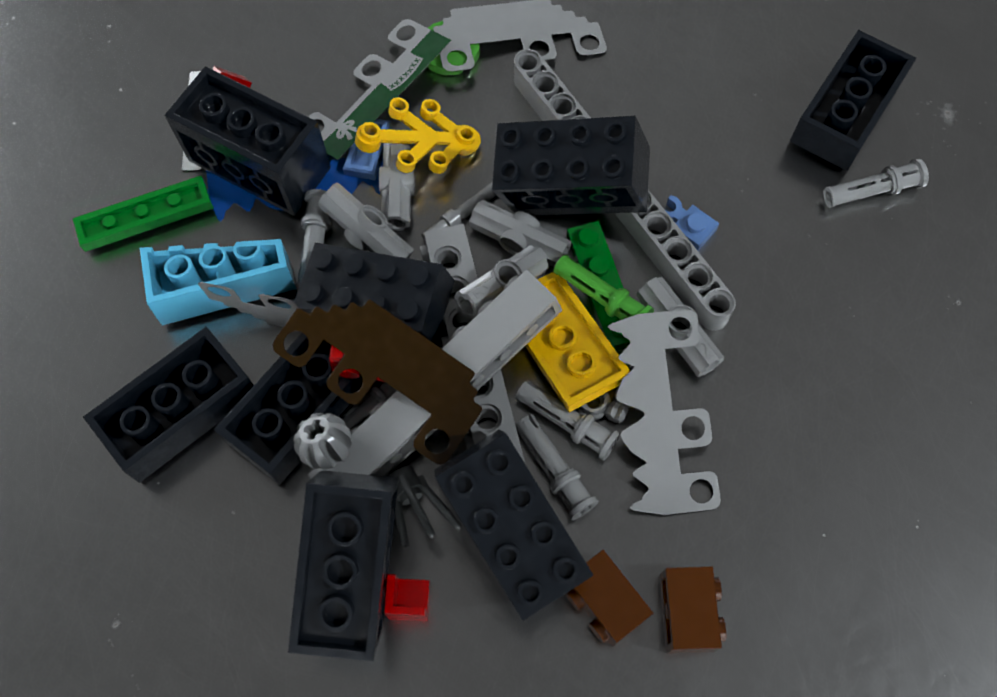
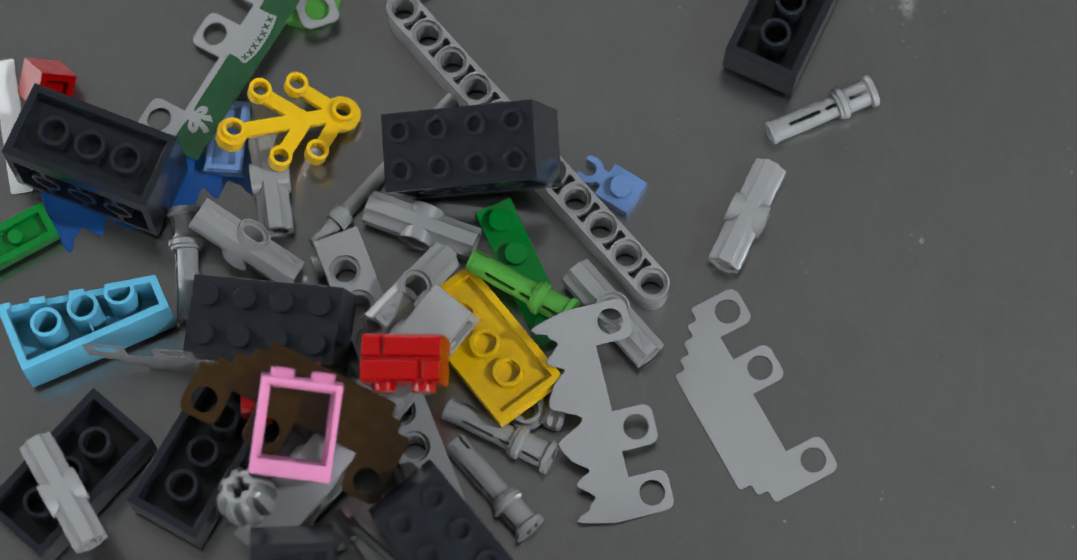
camera: 10 degrees left, 5 degrees up
none -> light grey piece [19,431,108,554]
none -> bright pink window [248,366,343,484]
none -> red brick [360,334,450,395]
none -> light grey piece [675,289,837,502]
none -> light grey piece [708,158,786,274]

